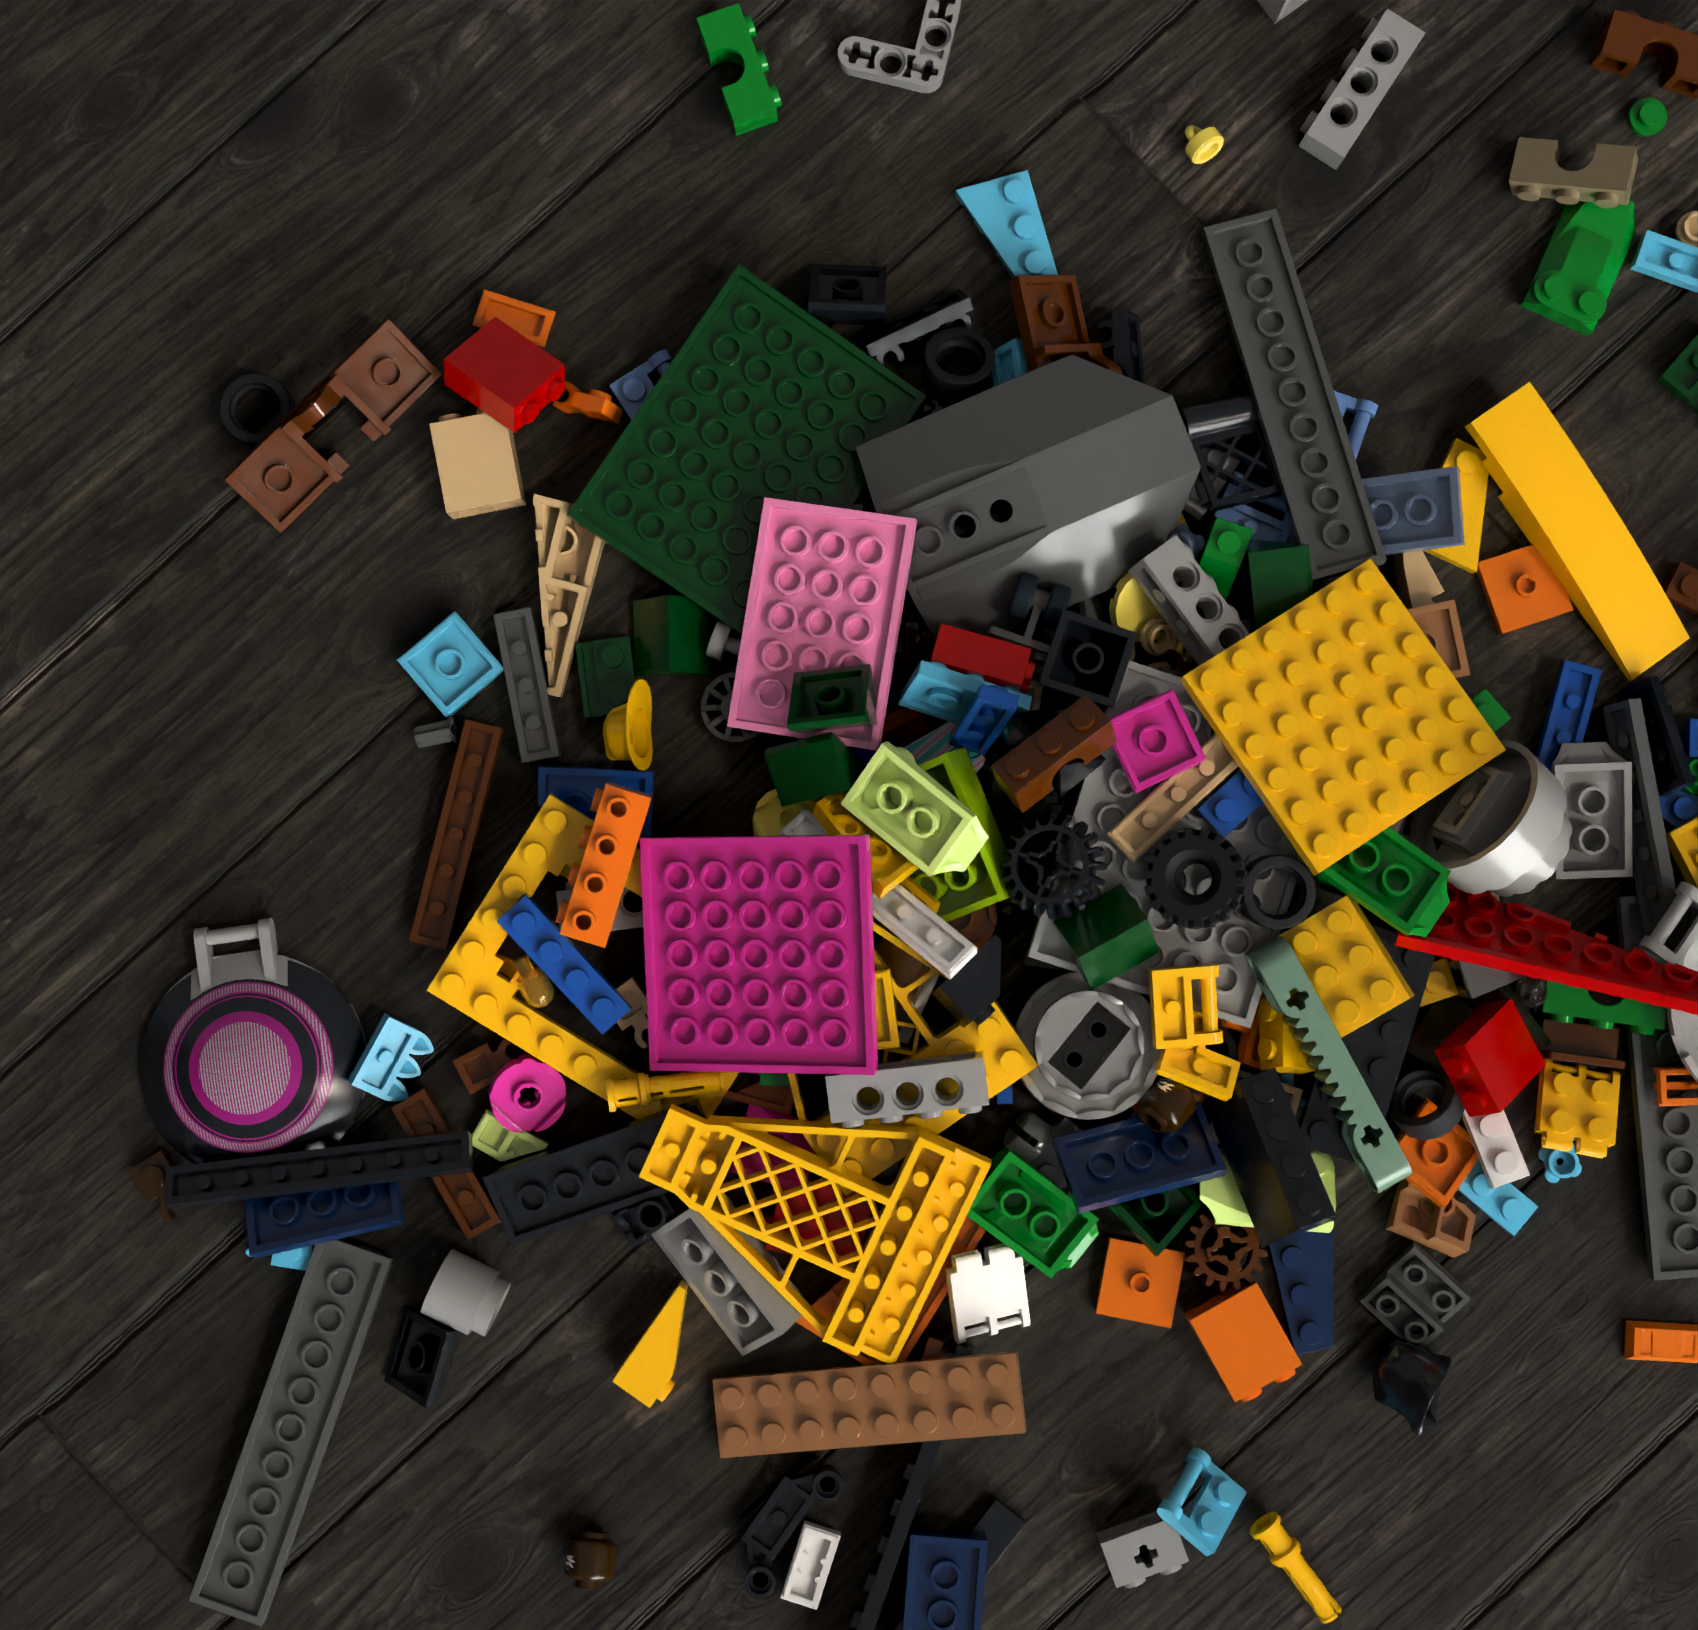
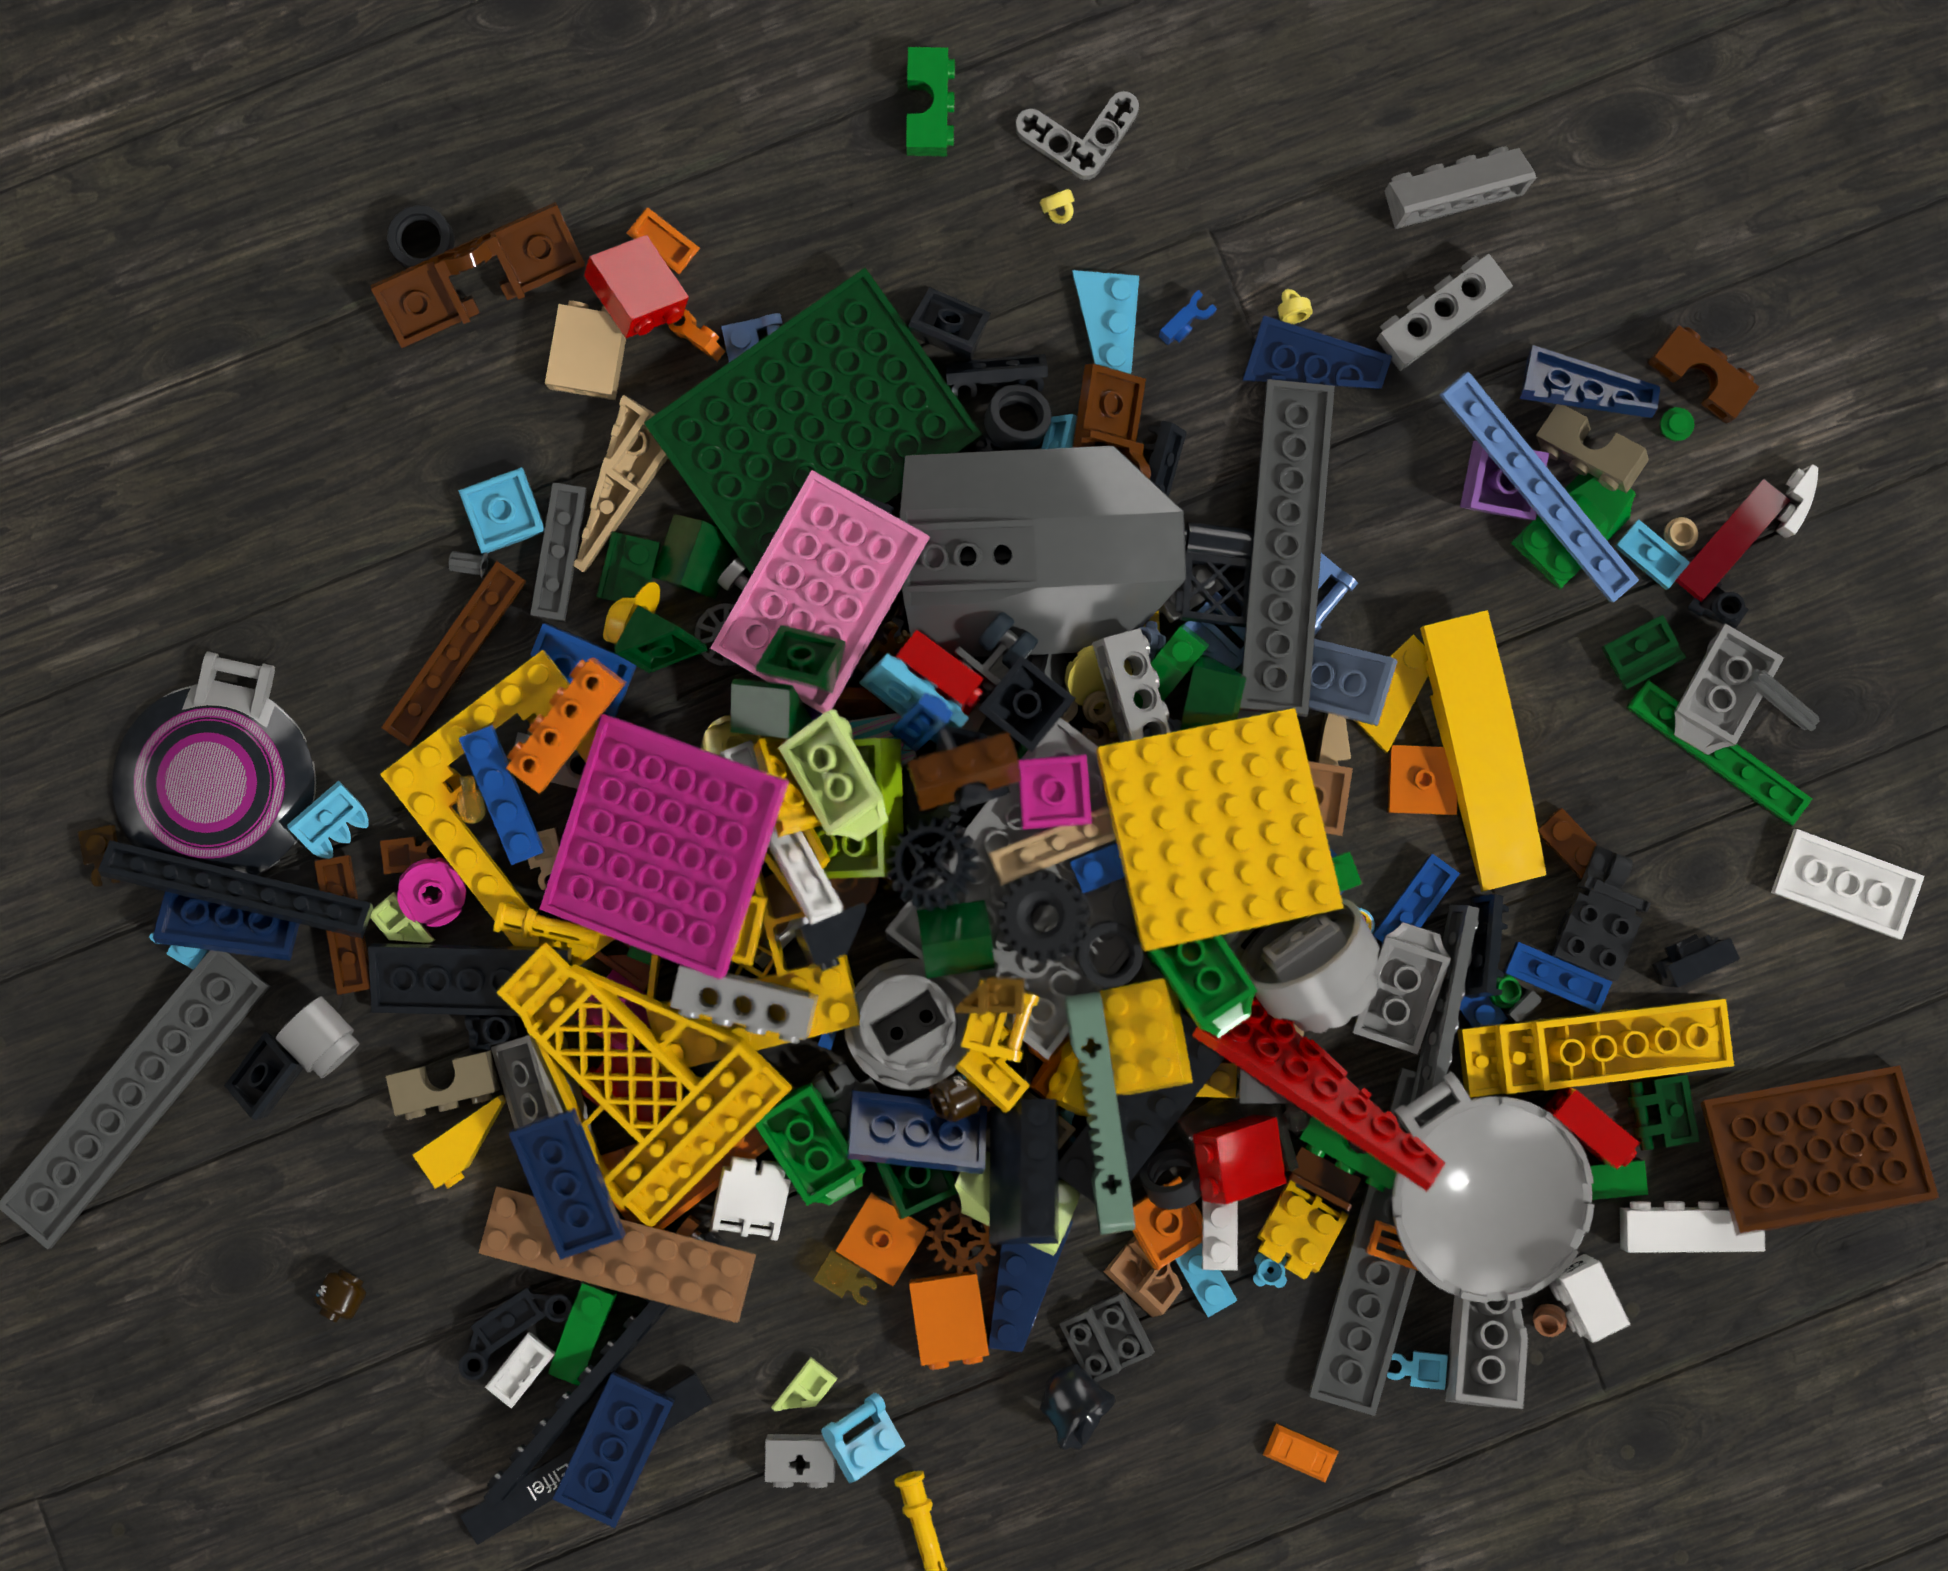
camera: 15 degrees right, 0 degrees up
none -> dark tan arch [386,1050,500,1120]
none -> dark blue plate [509,1108,626,1260]
none -> green slope [548,1282,619,1386]
none -> dark green slope [614,605,708,673]
none -> yellowish green tile [771,1357,837,1411]
none -> clear yellow plate [813,1249,877,1305]
none -> pearl gold slope [956,976,1025,1014]
none -> light yellow tile [1040,189,1075,224]
none -> blue plate [1159,290,1217,346]
none -> dark blue wing [1242,316,1392,389]
none -> medium blue plate [1440,372,1639,602]
none -> medium lavender brick [1460,441,1549,520]
none -> dark blue wing [1520,345,1661,418]

